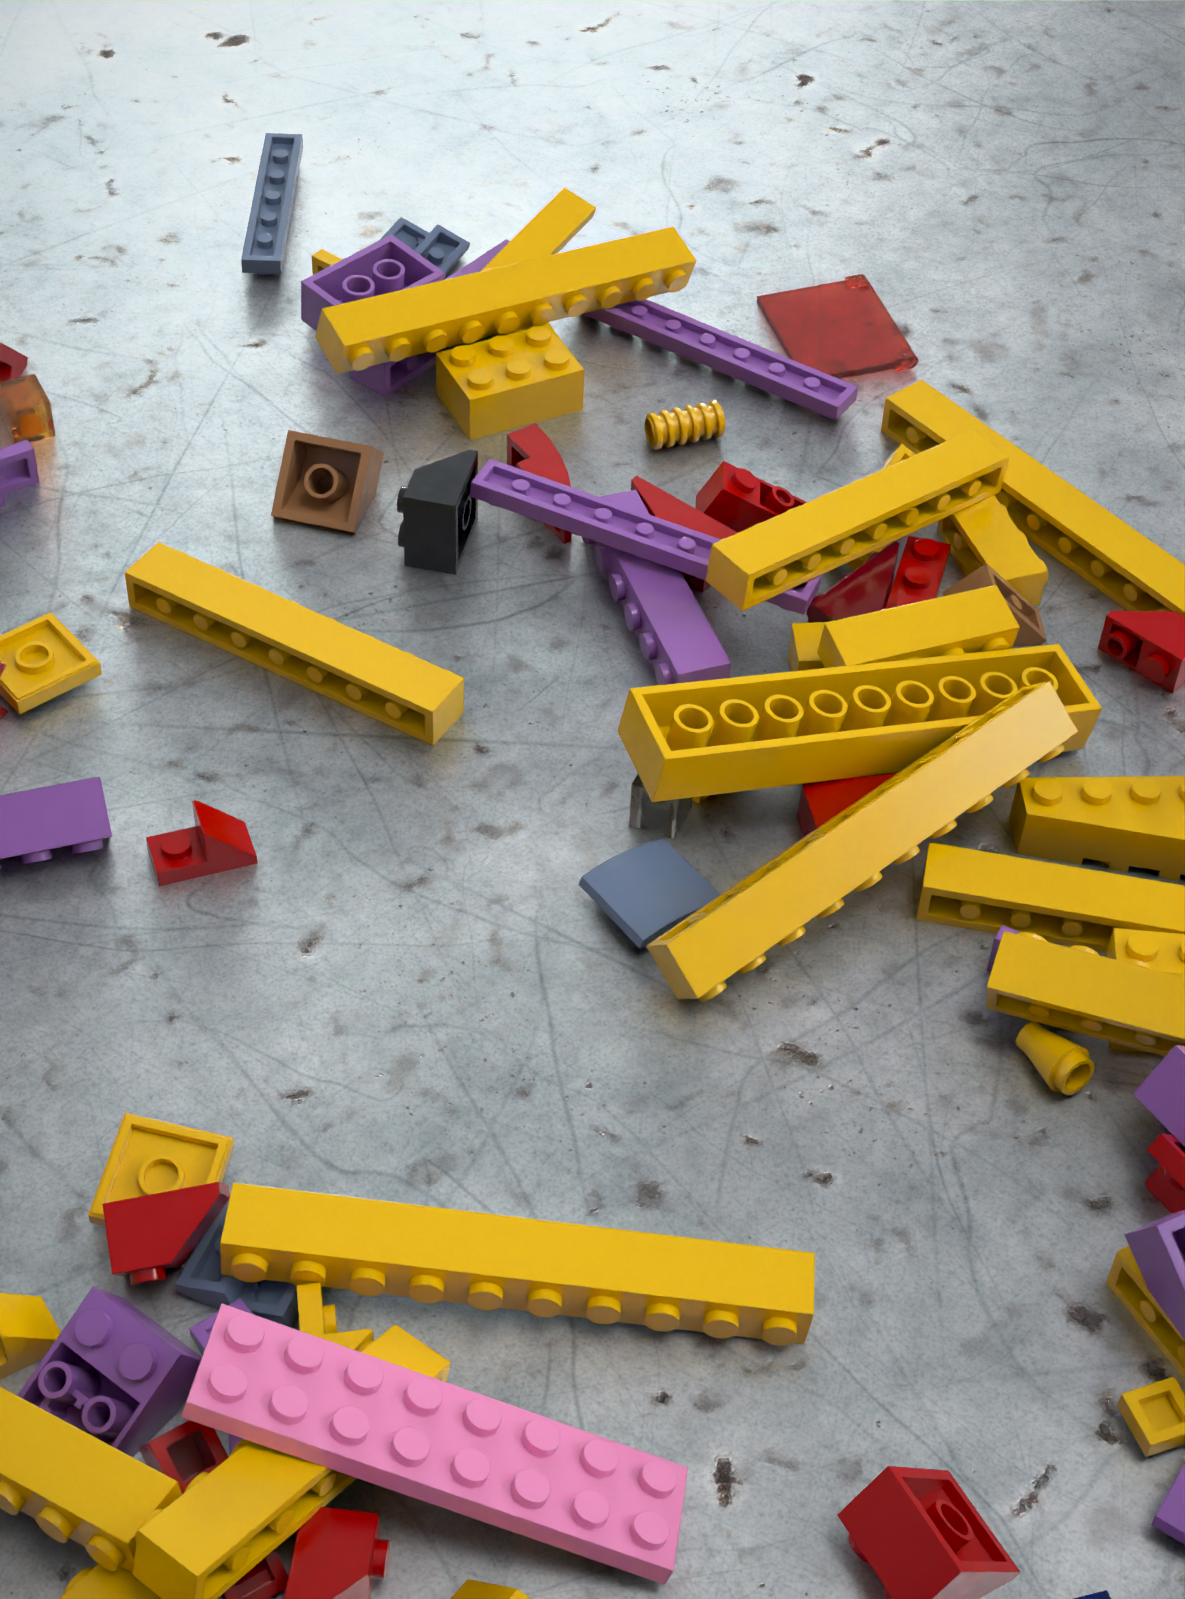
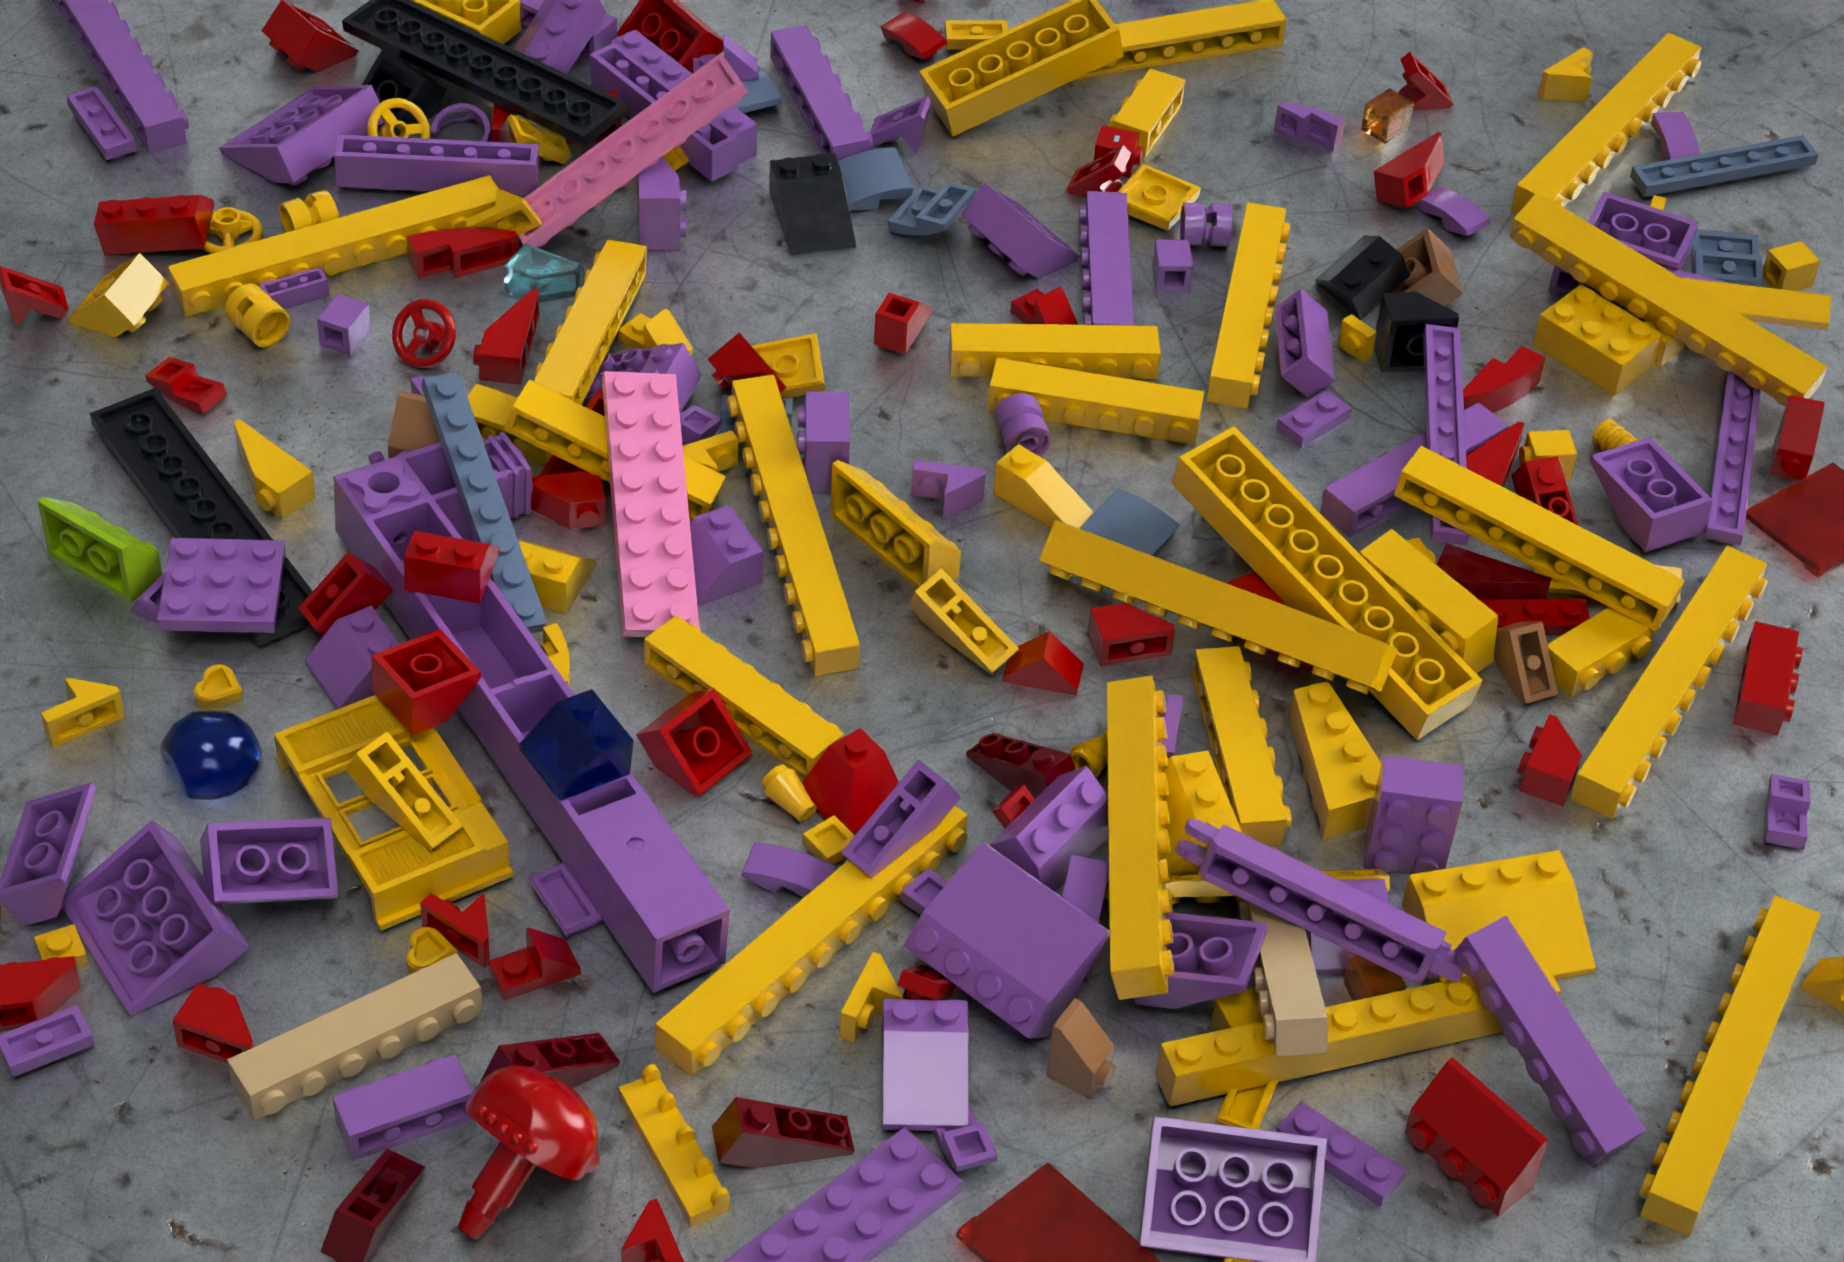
camera: 70 degrees right, 0 degrees up
none -> yellow brick [644,615,845,779]
none -> medium lavender slope [690,505,763,606]
none -> yellow cone [761,764,817,823]
none -> medium lavender brick [797,391,850,494]
none -> red slope [802,728,899,835]
none -> yellow slope [830,460,961,589]
none -> red slope [874,293,932,354]
none -> yellow slope [909,568,1019,675]
none -> medium lavender slope [911,459,986,519]
none -> yellow brick [949,323,1161,379]
none -> dark red slope [966,733,1076,799]
none -> yellow brick [987,358,1205,445]
none -> yellow slope [993,444,1094,528]
none -> medium lavender wheel [995,393,1051,456]
none -> red slope [1003,631,1084,696]
none -> medium lavender brick [1079,191,1134,325]
none -> red slope [1087,603,1175,666]
none -> medium lavender brick [1152,240,1193,292]
none -> medium lavender wheel [1180,202,1232,247]
none -> medium lavender brick [1275,289,1335,398]
none -> medium lavender plate [1276,389,1352,448]
none -> black slope [1315,235,1410,320]
none -> yellow plate [1337,314,1377,363]
none -> red slope [1373,132,1445,208]
none -> medium lavender slope [1418,187,1490,236]
none -> yellow brick [1511,32,1702,213]
none -> yellow brick [1519,430,1578,480]
none -> yellow slope [1538,47,1593,102]
none -> medium lavender slope [1590,437,1713,552]
none -> medium lavender slope [1651,111,1701,160]
none -> red brick [1733,621,1803,736]
none -> yellow brick [1763,241,1820,291]
none -> red slope [1770,395,1825,481]

